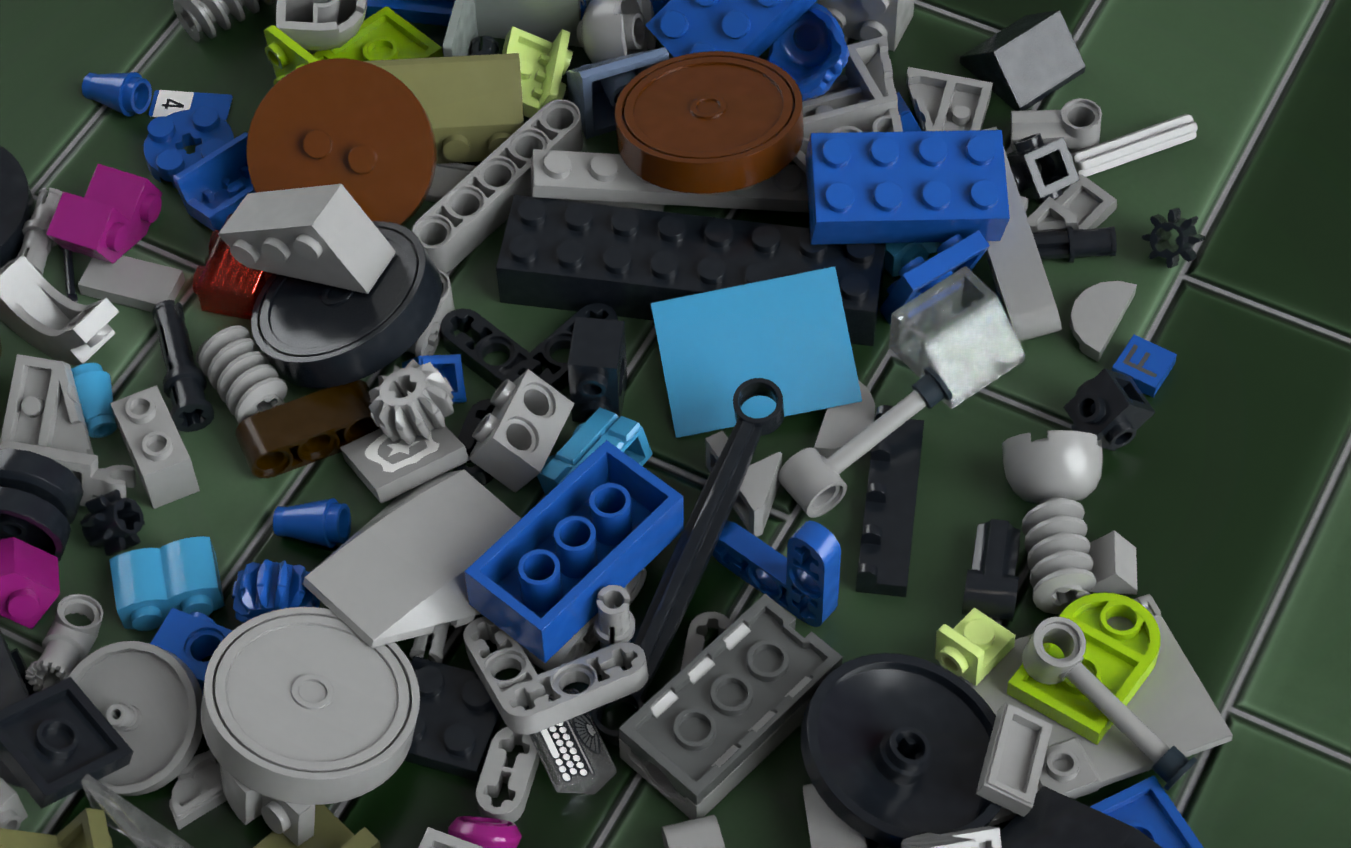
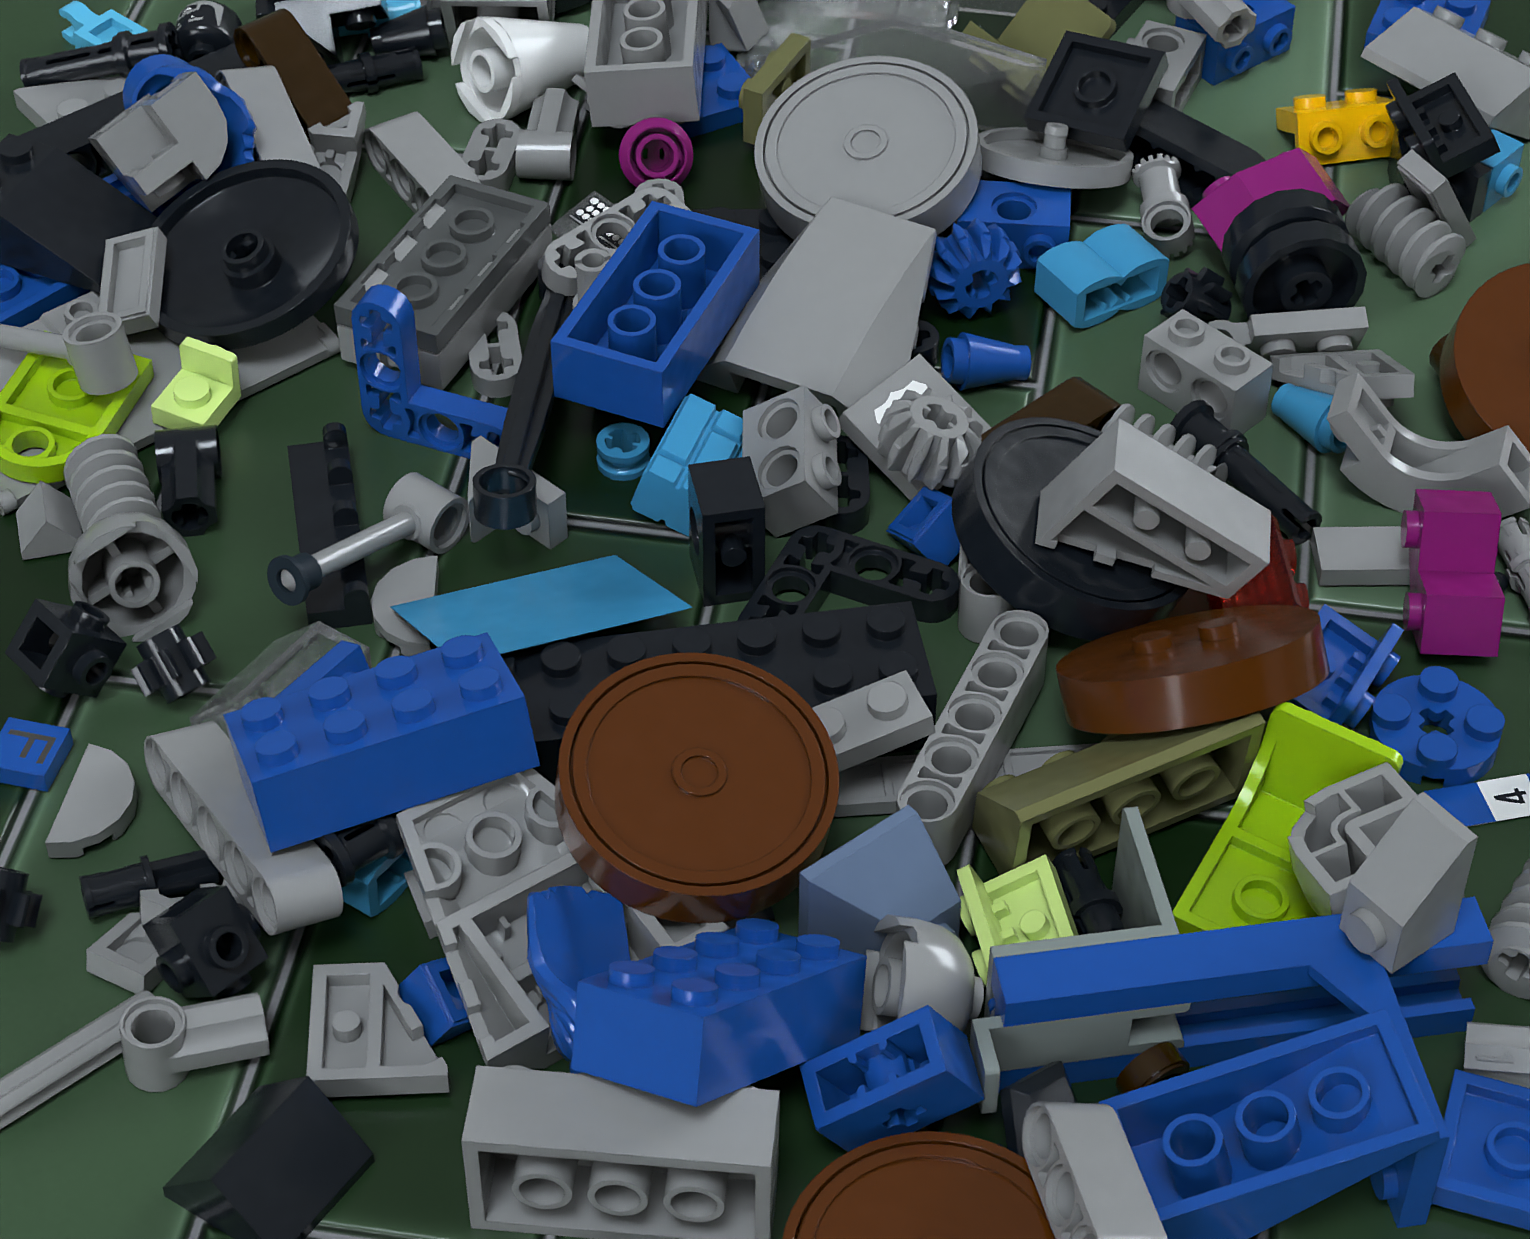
camera: 160 degrees right, 10 degrees down
none -> black gear [130,624,217,704]

